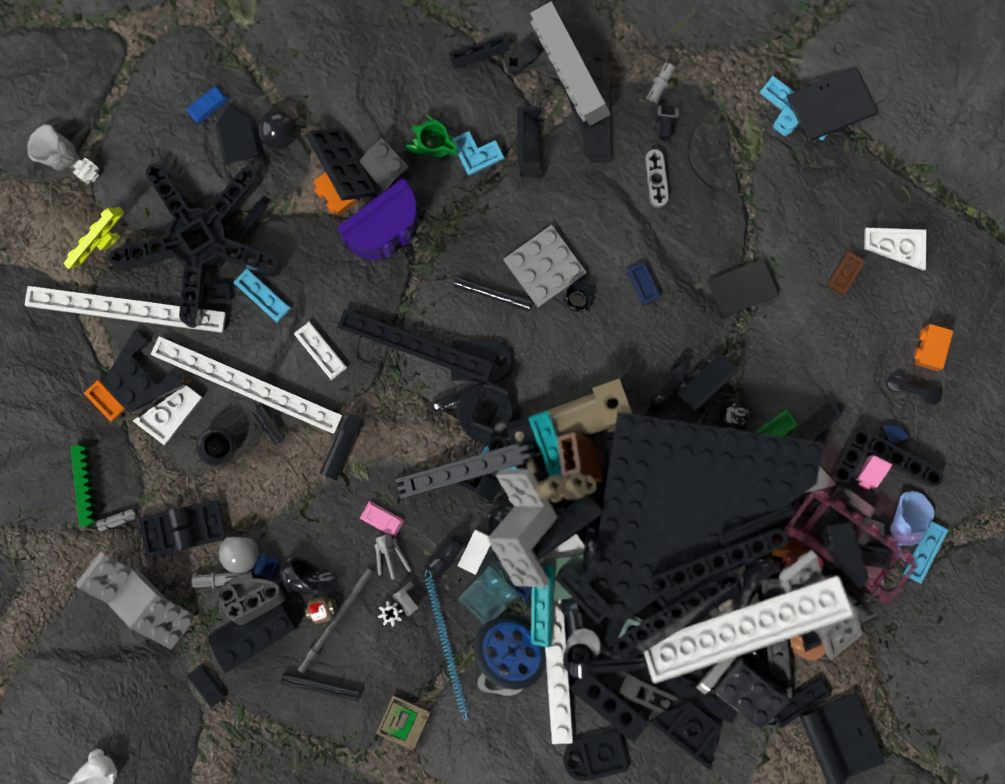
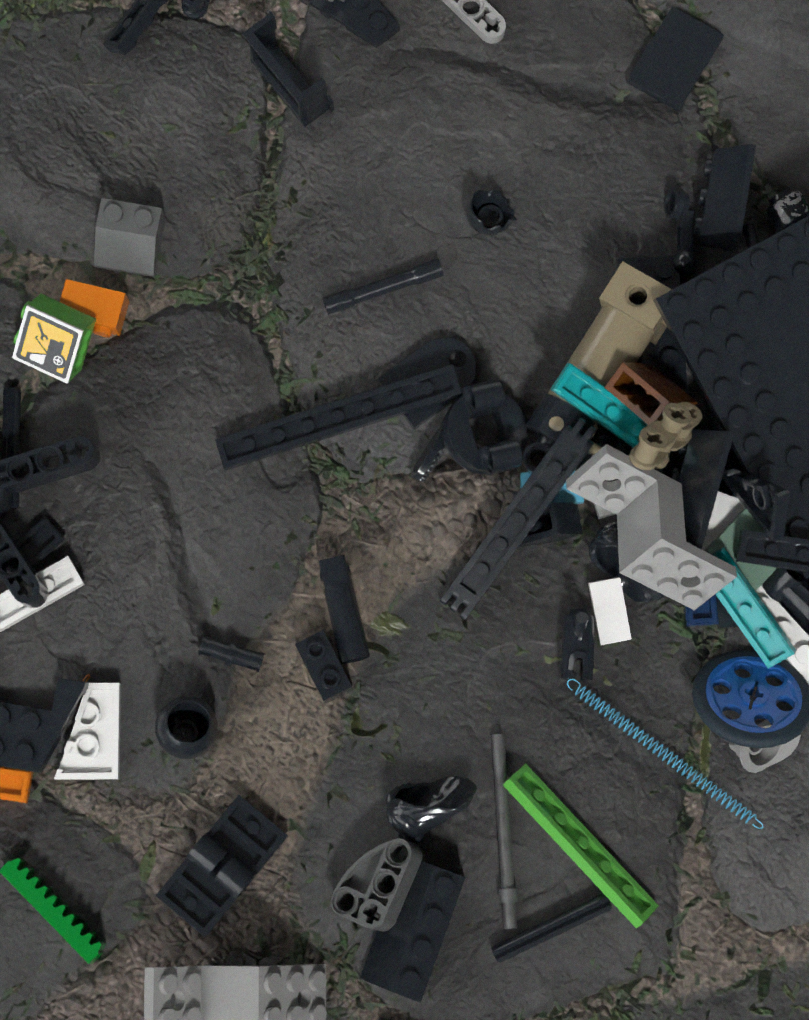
camera: 40 degrees left, 5 degrees down
light grey axle [96,509,137,531] -> none
white plate [151,337,343,434] -> none
light grey axle [192,571,254,588] -> none
light grey helmet [218,537,259,573] -> none
medium azure tile [233,268,291,323] -> none
dark blue plate [253,554,280,580] -> none
white tile [294,321,347,380] -> none
head [305,595,337,624] -> none
black plate [306,127,376,201] -> none
dark purple container [337,179,417,259] -> none
bright pink tile [360,501,405,538] -> none
light grey plant [375,534,411,580] -> none
tile [376,695,430,750] -> none
white gear [378,601,403,626] -> none
light grey tile [392,581,418,616] -> none
green piece [404,114,460,158] -> none
medium azure plate [452,131,504,176] -> none
clear light blue slope [458,566,519,624] -> none
light grey plate [503,225,586,308] -> none
dark blue tile [626,261,661,306] -> none
none -> piece [12,294,96,384]
none -> black brick [295,630,353,704]
none -> bright green plate [503,763,659,929]

